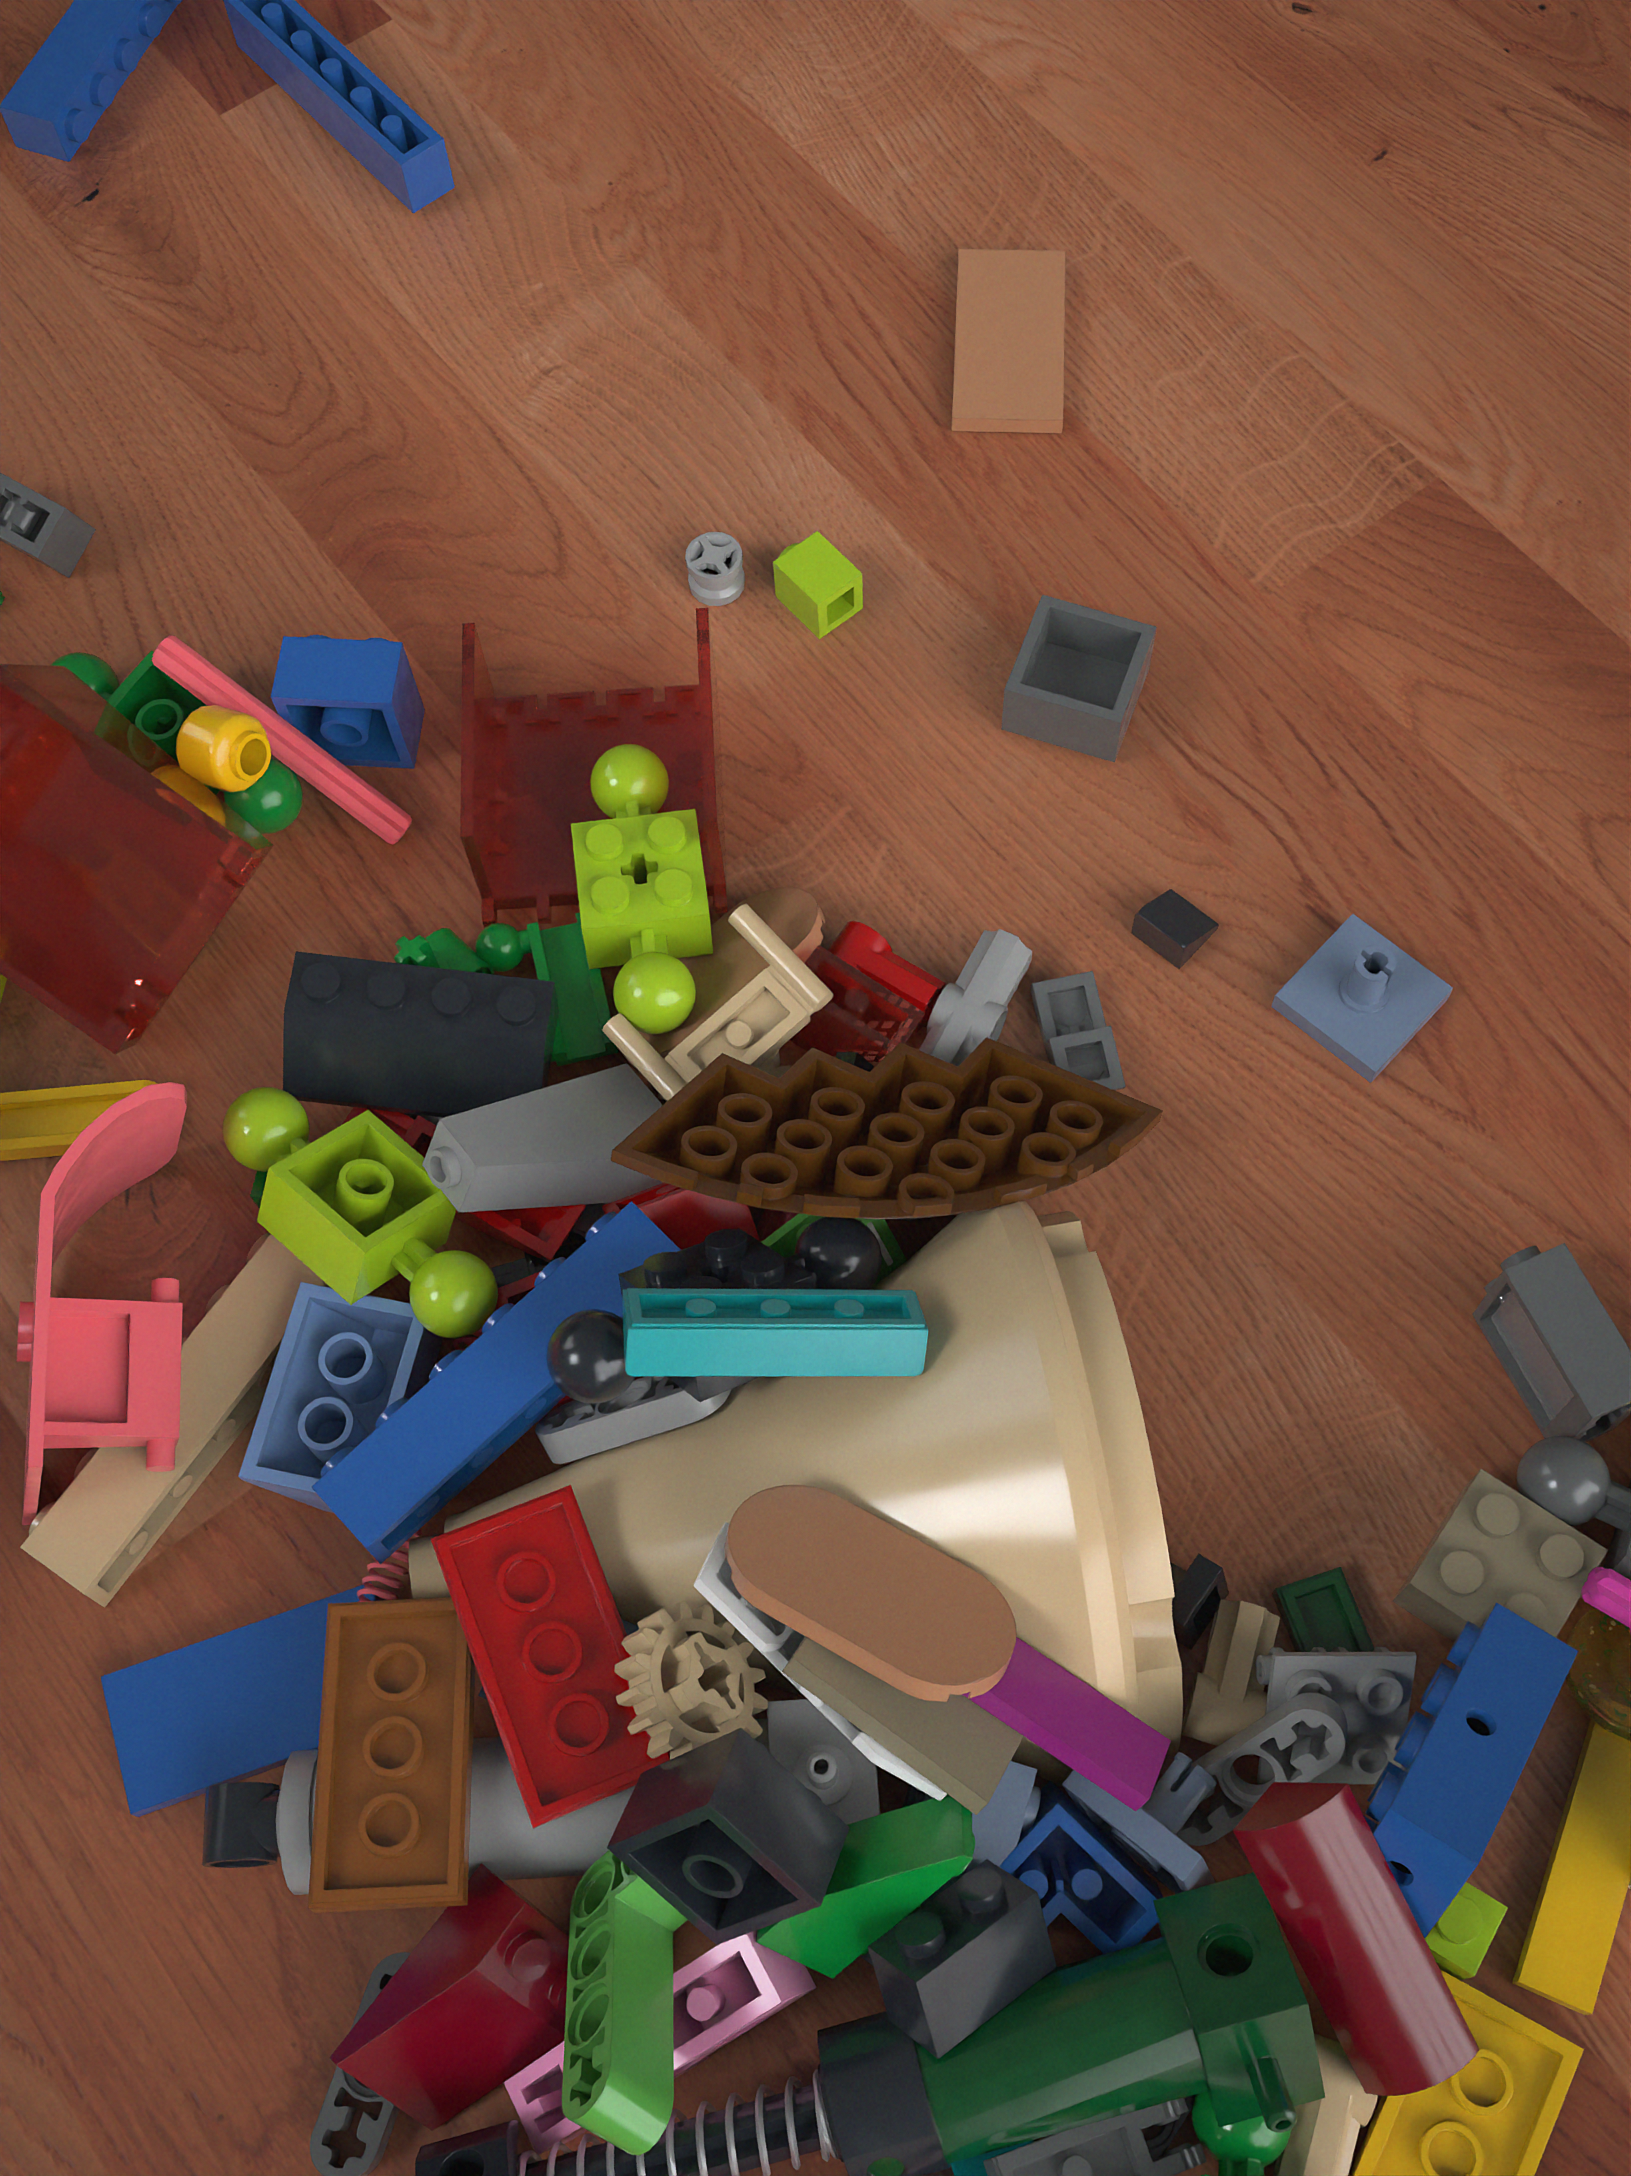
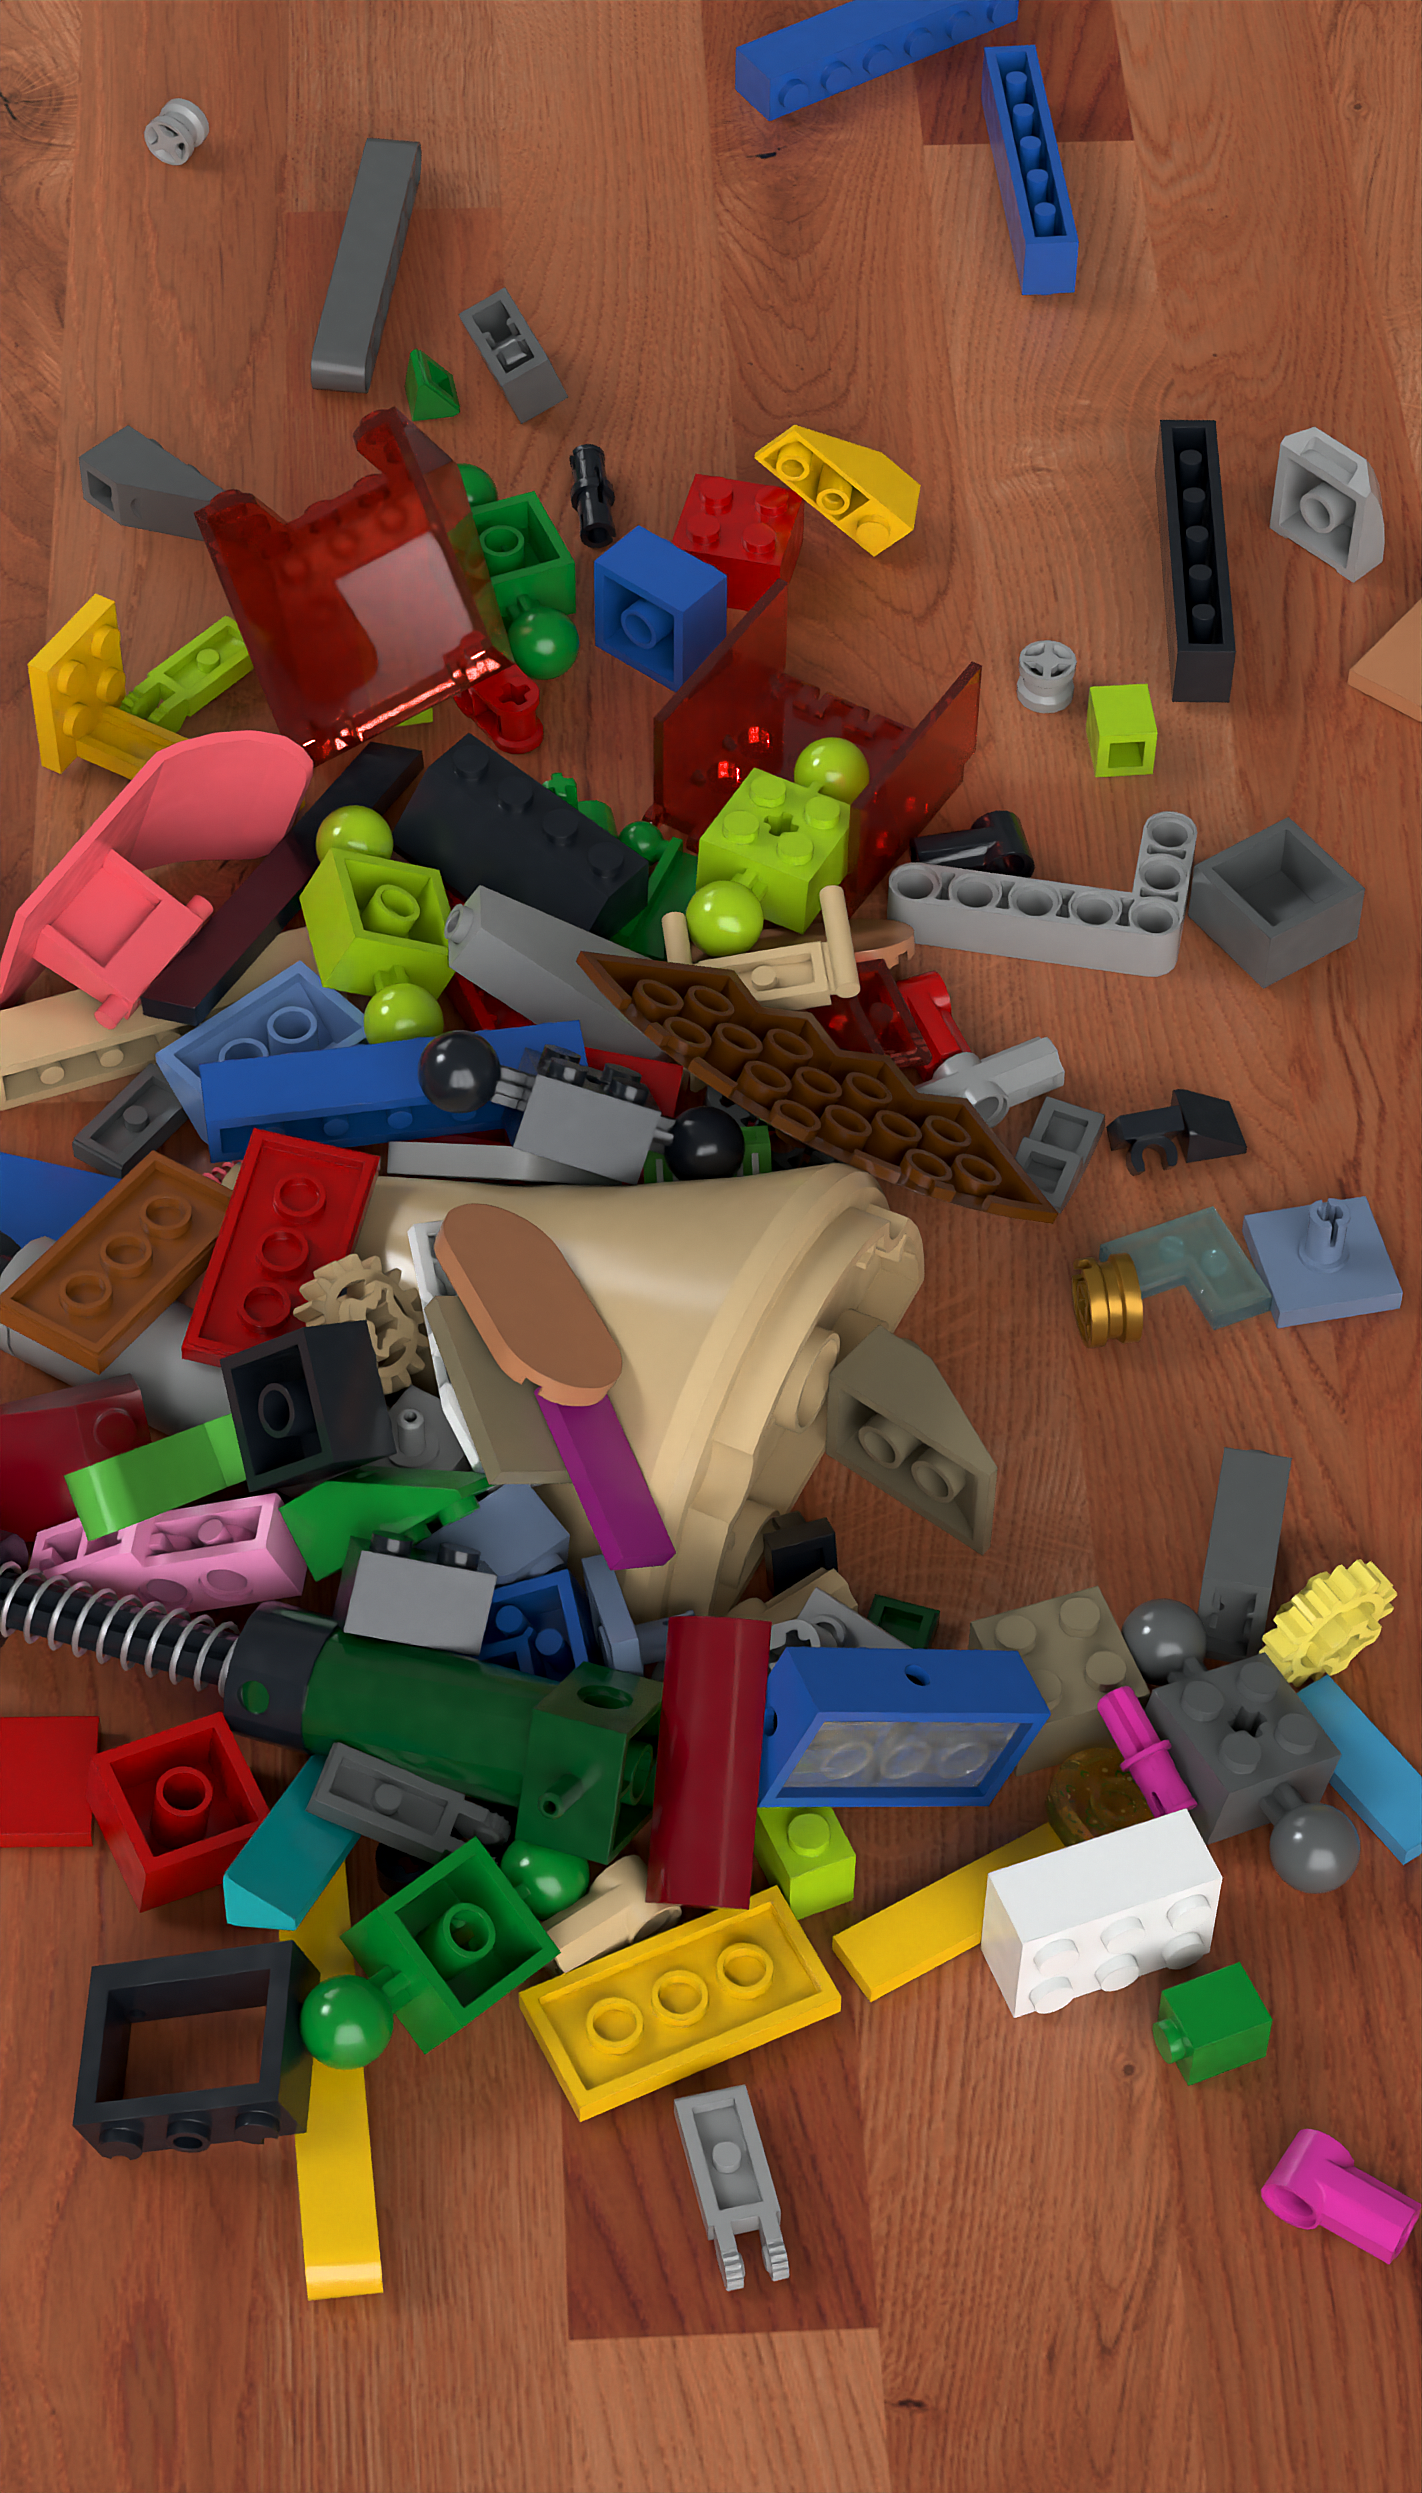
camera: 30 degrees right, 15 degrees down
coral axle [152,635,412,844] -> none
yellow head [176,705,271,792] -> none
teal slope [622,1288,929,1376] -> none
none -> dark grey hinge [72,1063,189,1179]
none -> black tile [140,741,424,1026]
none -> red piece [448,648,544,754]
none -> black pin [569,444,616,548]
none -> red brick [671,473,805,616]
none -> yellow slope [754,425,921,557]
none -> dark tan slope [826,1325,998,1556]
none -> light grey beam [887,811,1197,977]
none -> black piece [909,811,1035,878]
none -> pearl gold wheel [1072,1252,1143,1348]
none -> clear light blue tile [1099,1206,1273,1330]
none -> black tile [1106,1105,1185,1176]
none -> black brick [1155,420,1236,703]
none -> light grey slope [1269,427,1385,583]

